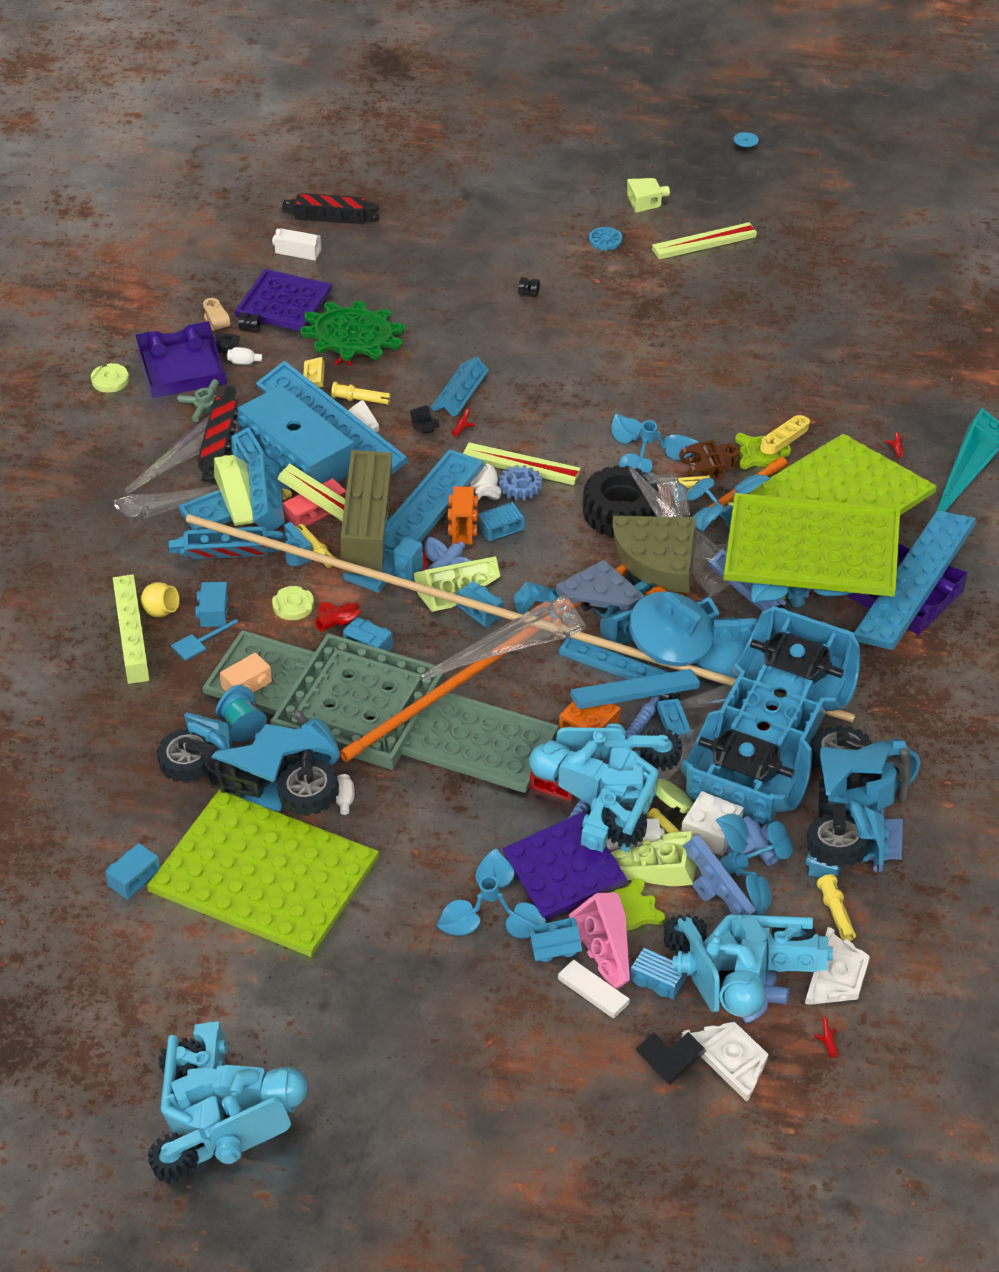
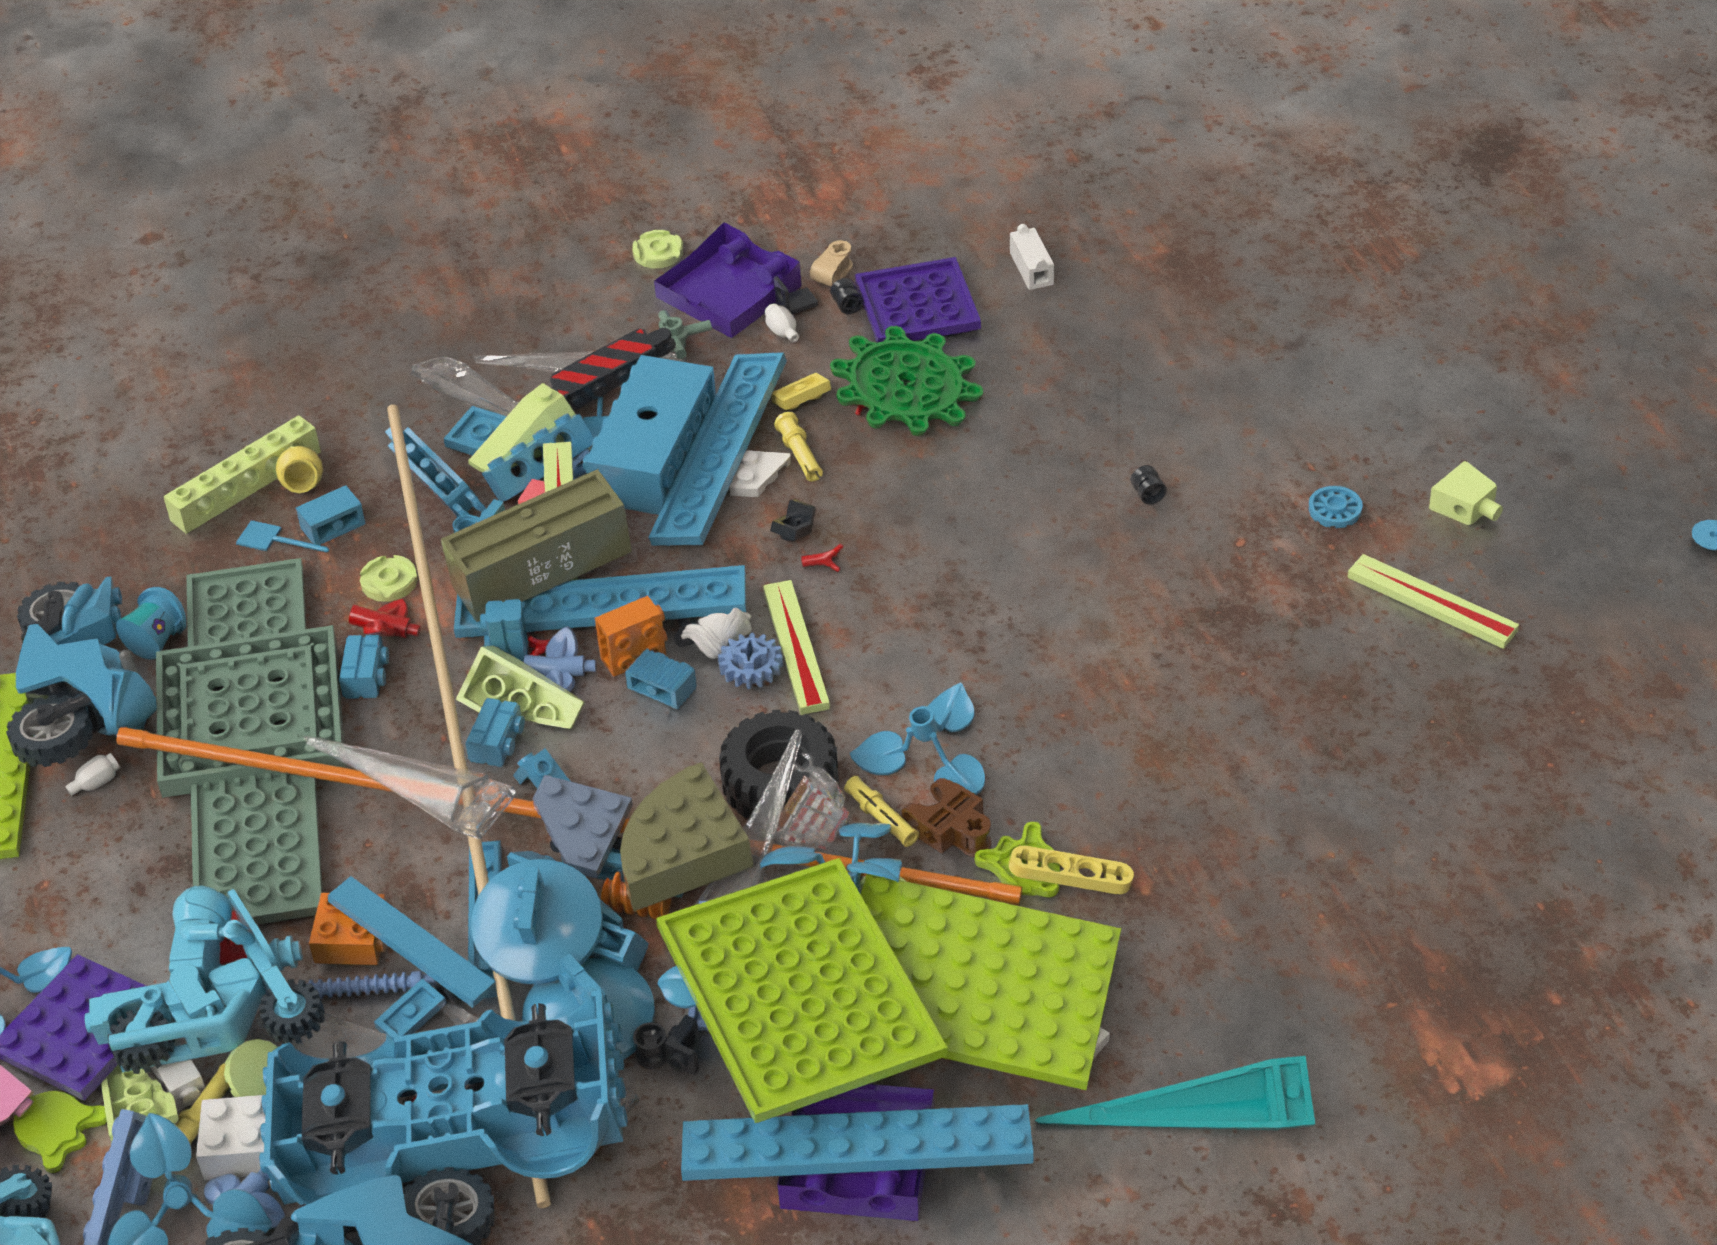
camera: 60 degrees right, 0 degrees up
light nougat brick [220,653,272,693] -> none
dark azure wing [231,427,266,464] -> none
black hinge [282,193,379,224] -> none
dark azure fence [430,356,489,417] -> none
red bar [885,432,904,458] -> none

